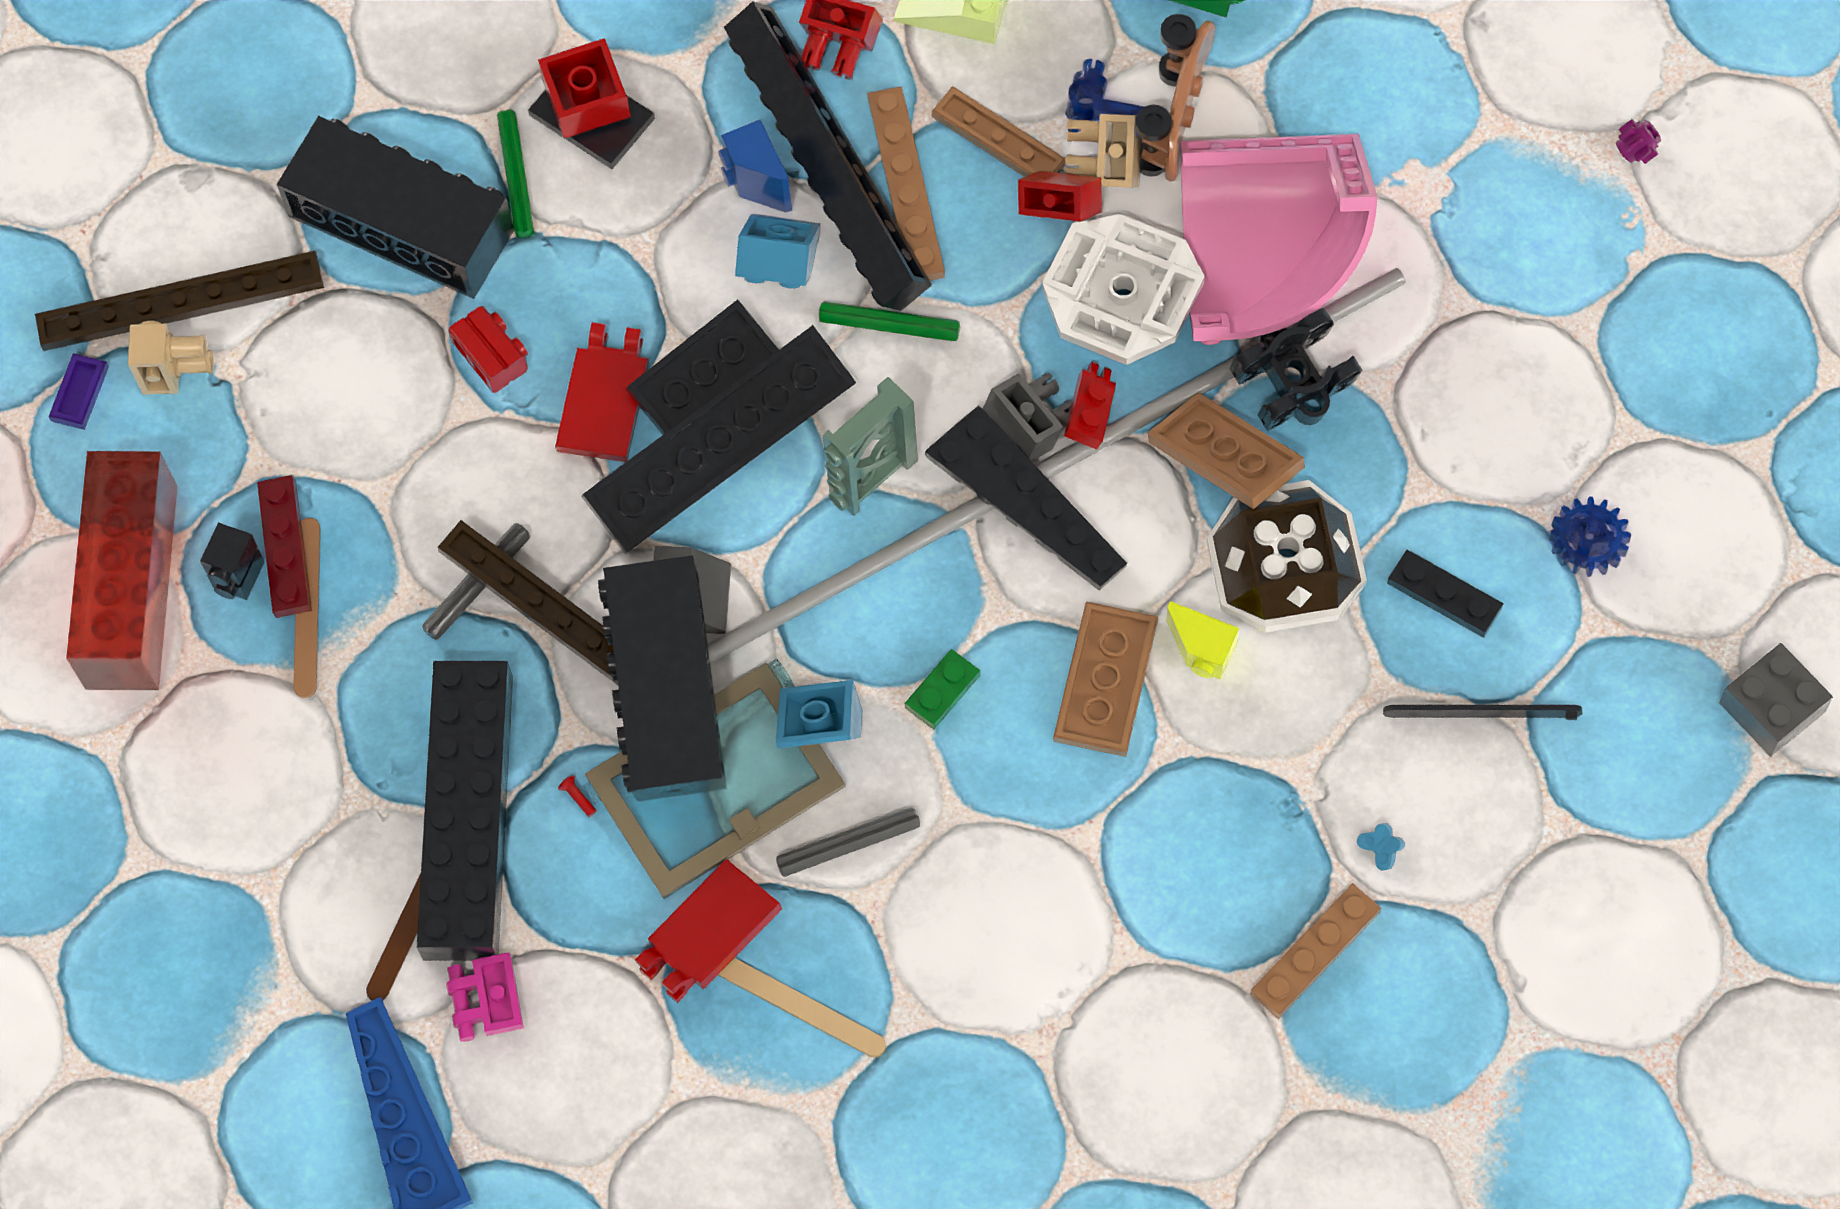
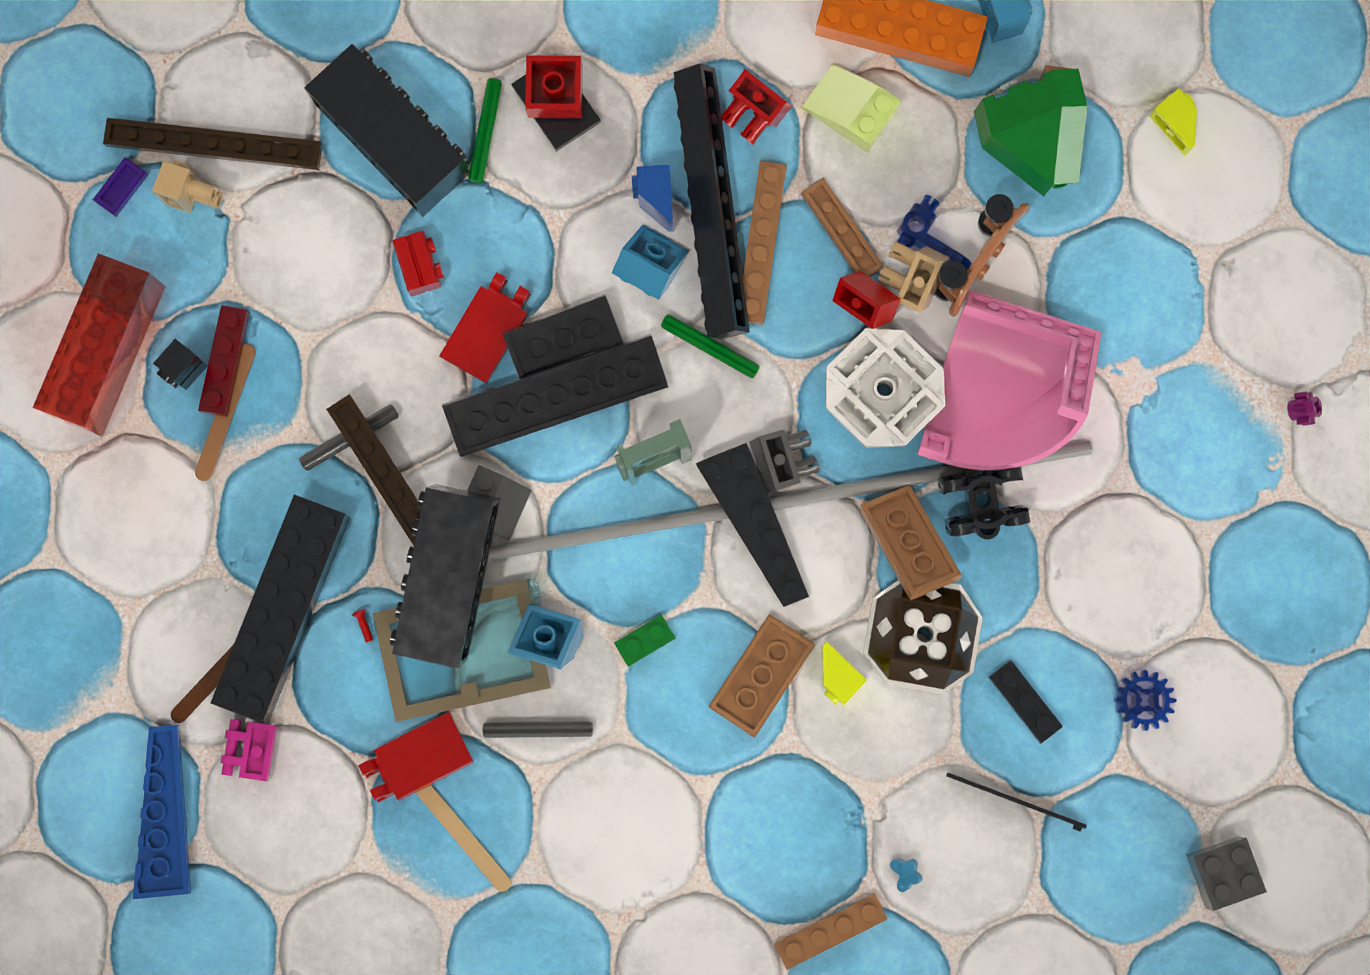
camera: 20 degrees right, 15 degrees up
red hinge [1064,361,1116,450] -> none

